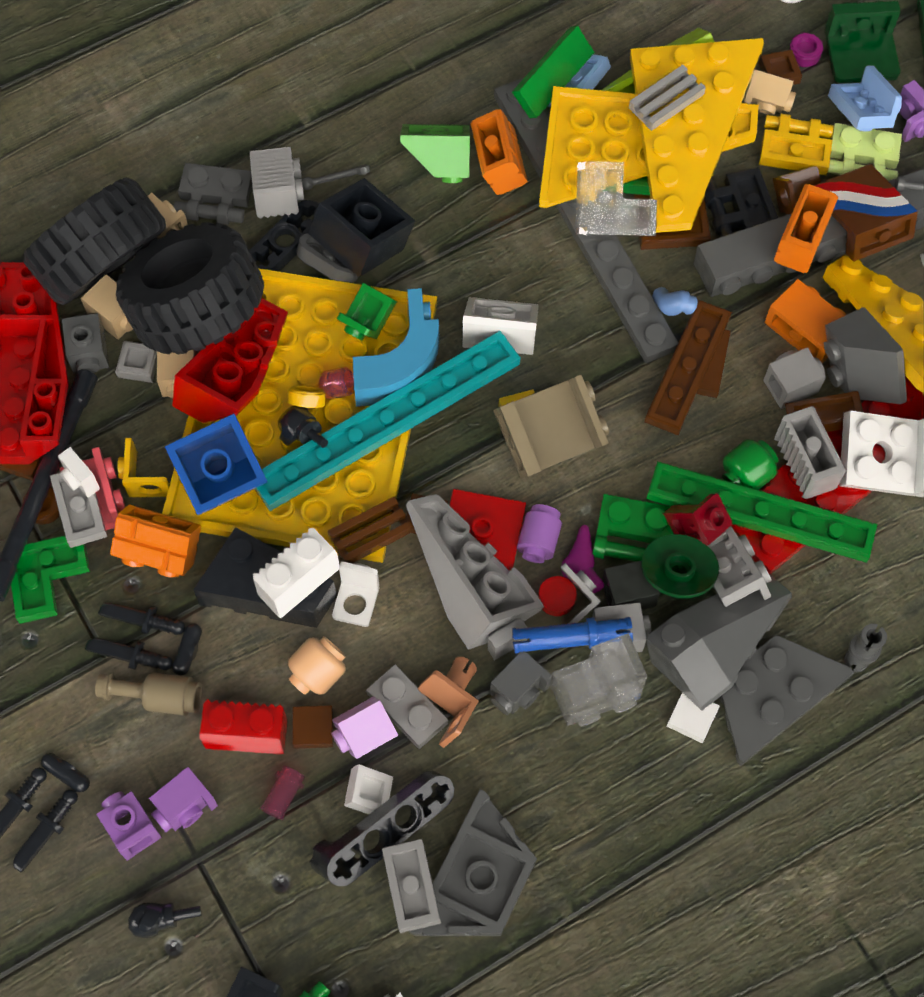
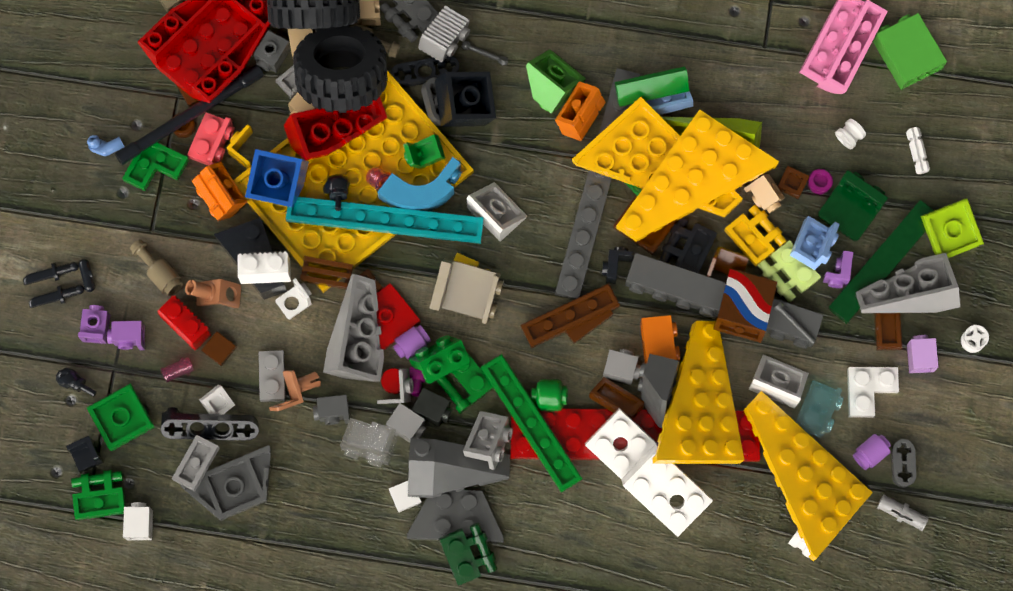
camera: 40 degrees right, 10 degrees up
light grey plate [50,465,108,548] -> none
white plate [58,447,100,498] -> none
black piece [85,603,202,676] -> none
yellow tile [288,385,326,408] -> none
light nougat head [288,636,346,695] -> none
lavender brick [331,697,398,759] -> none
light grey tile [487,618,528,661] -> none
blue pin [512,617,633,654] -> none
clear brick [575,161,657,236] -> none
light grey tile [629,65,706,131] -> none
dark green dish [641,534,719,598] -> none
medium blue arm [652,287,698,316] -> none
dark red bracket [663,493,732,545] -> none
orange brick [774,184,839,273] -> none
light grey brick [774,406,846,499] -> none
dark grey pin [844,624,887,672] -> none
none -> green plate [87,383,155,452]
none -> nougat bracket [185,279,241,308]
none -> green bracket [408,335,470,384]
none -> dark green plate [439,523,497,586]
none -> black bracket [602,247,634,284]

